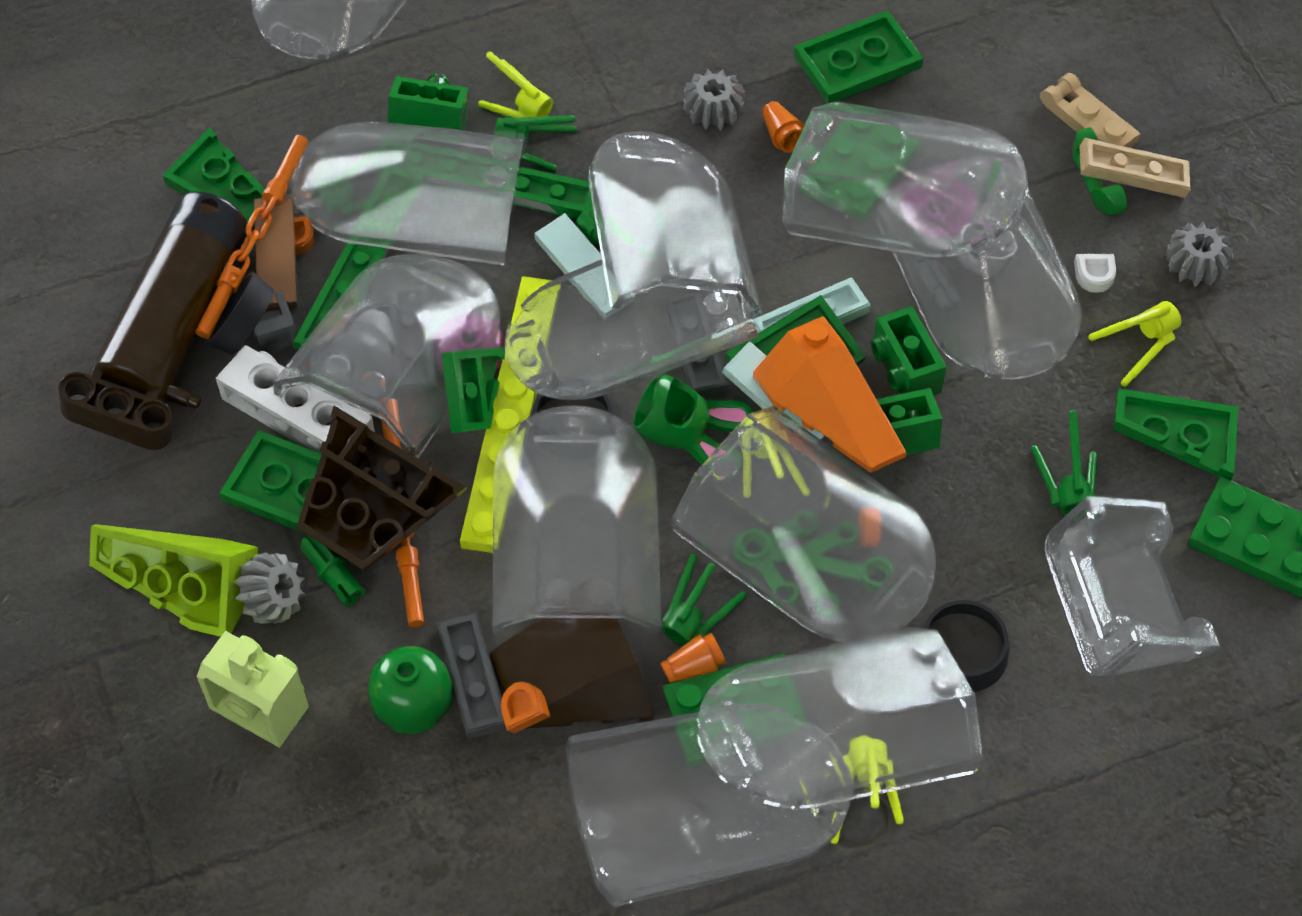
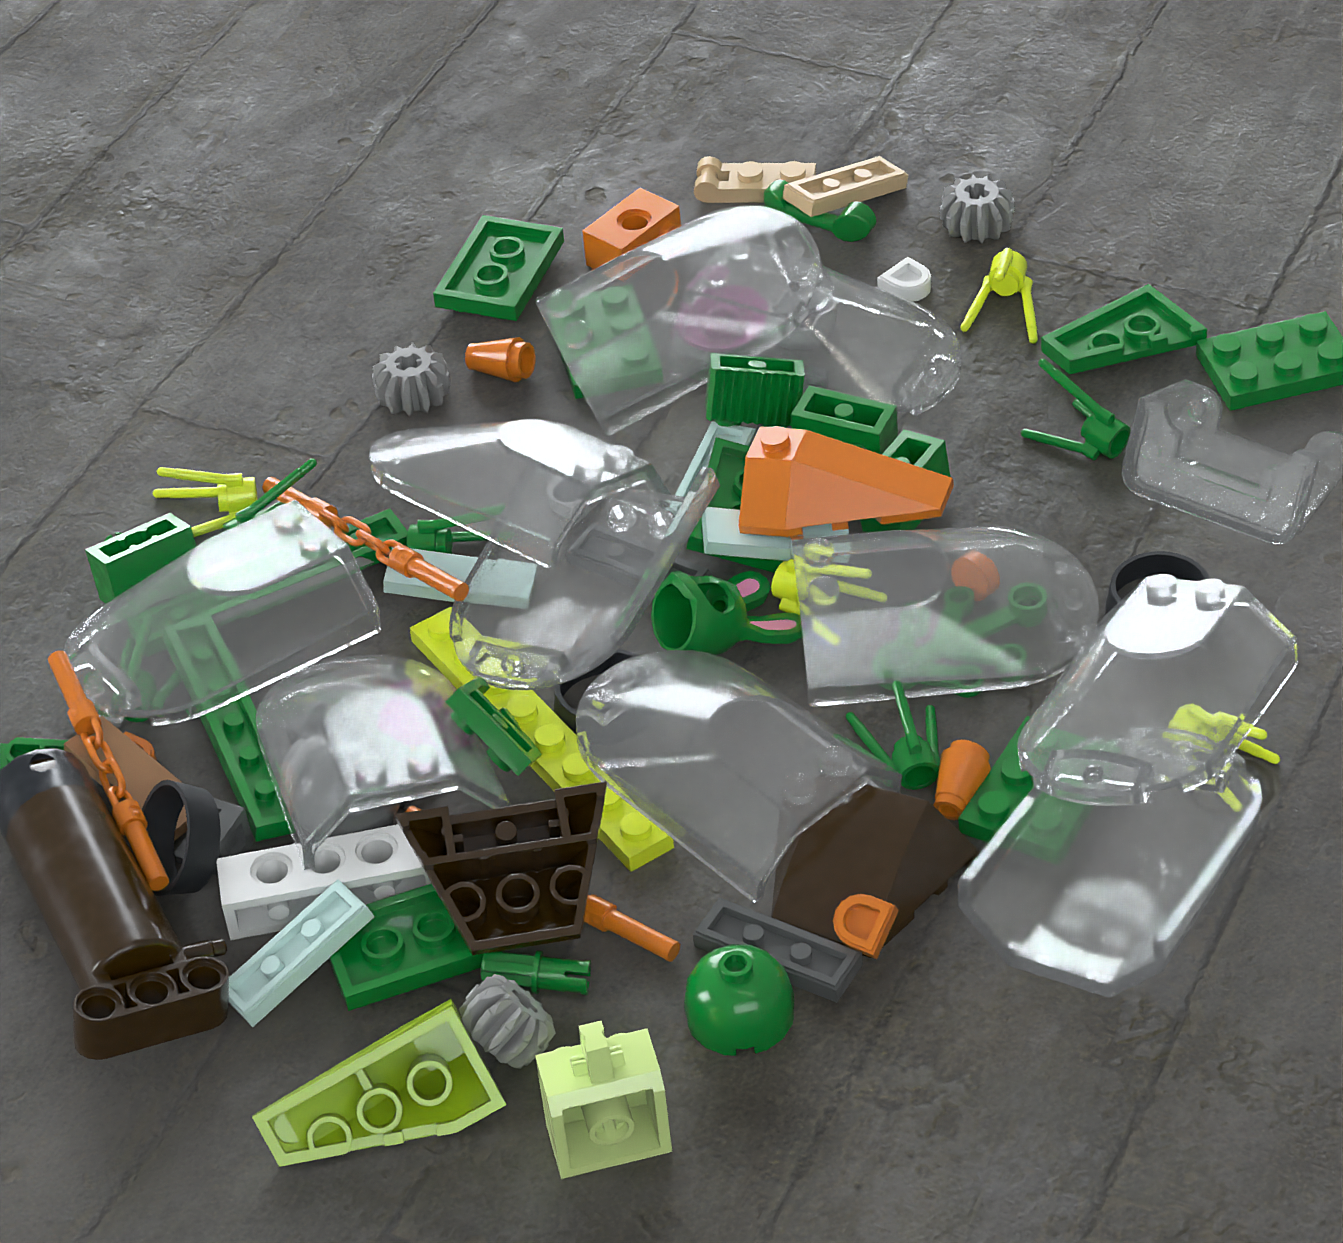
camera: 40 degrees left, 15 degrees down
none -> light aqua tile [228,879,375,1027]
none -> orange piece [262,477,469,601]
none -> orange brick [582,188,682,284]
none -> green brick [705,353,805,428]

